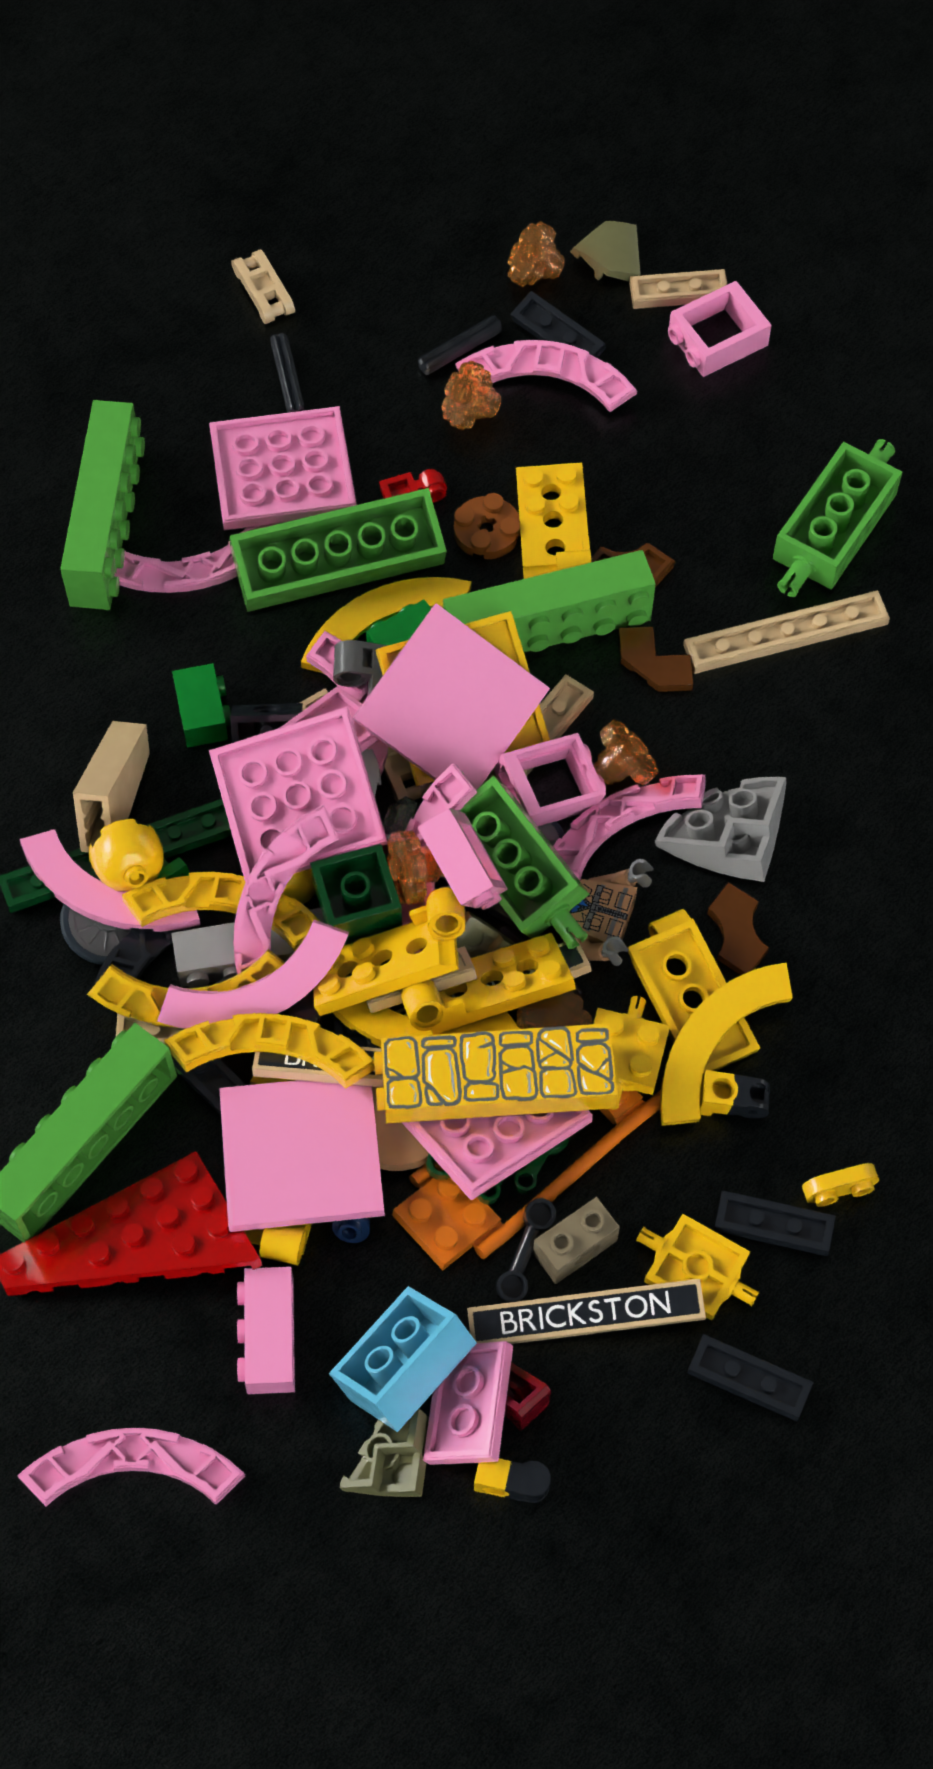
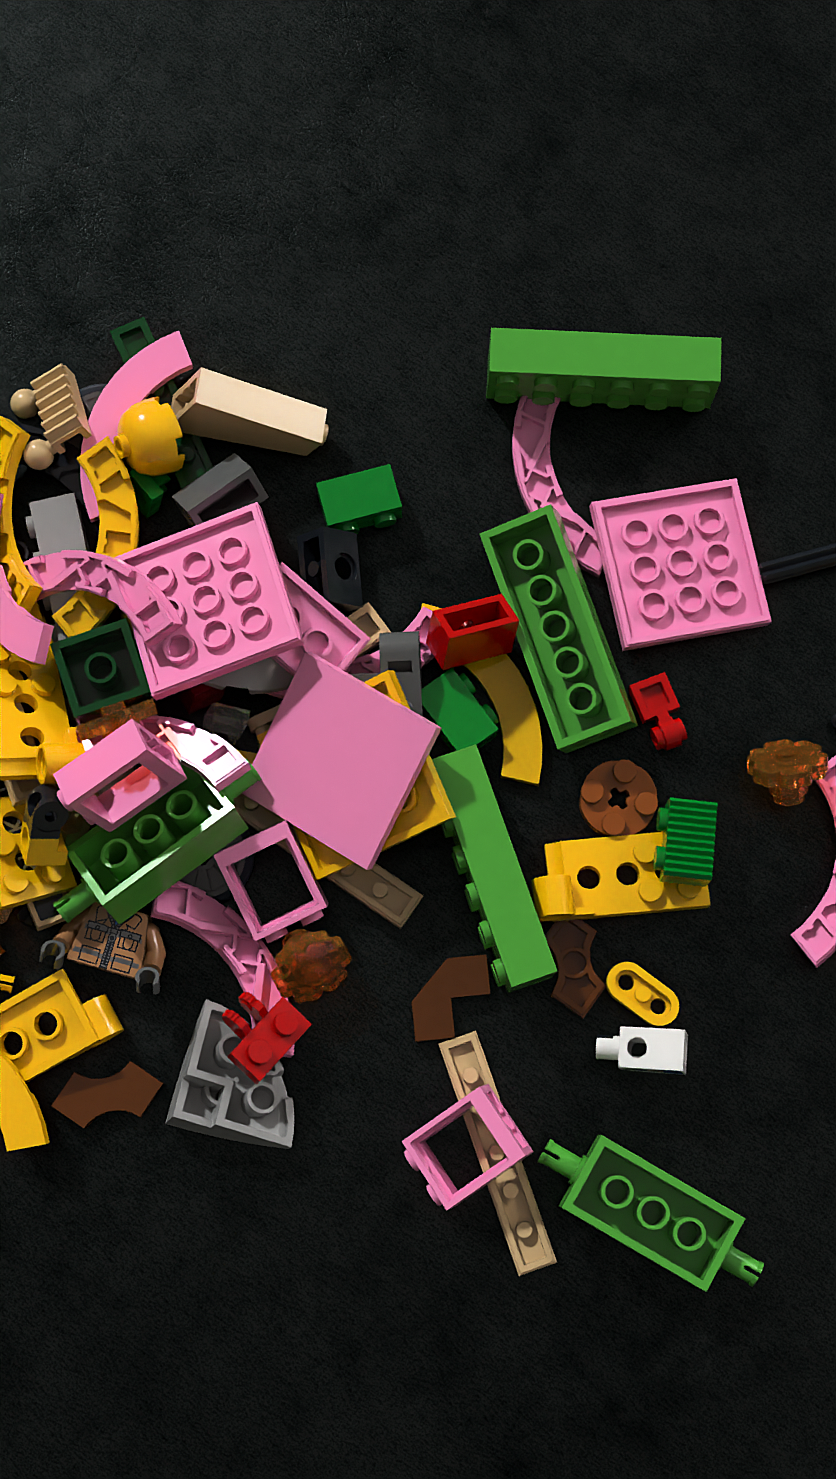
camera: 85 degrees right, 15 degrees up
none -> tan gear [10,363,92,470]
none -> leg [19,784,69,866]
none -> dark grey brick [172,453,269,527]
none -> red hinge [221,992,312,1084]
none -> bright pink window [402,1084,533,1211]
none -> red brick [426,594,519,670]
none -> white torso [596,1026,688,1075]
none -> yellow plate [606,962,679,1027]
none -> green brick [653,797,718,887]

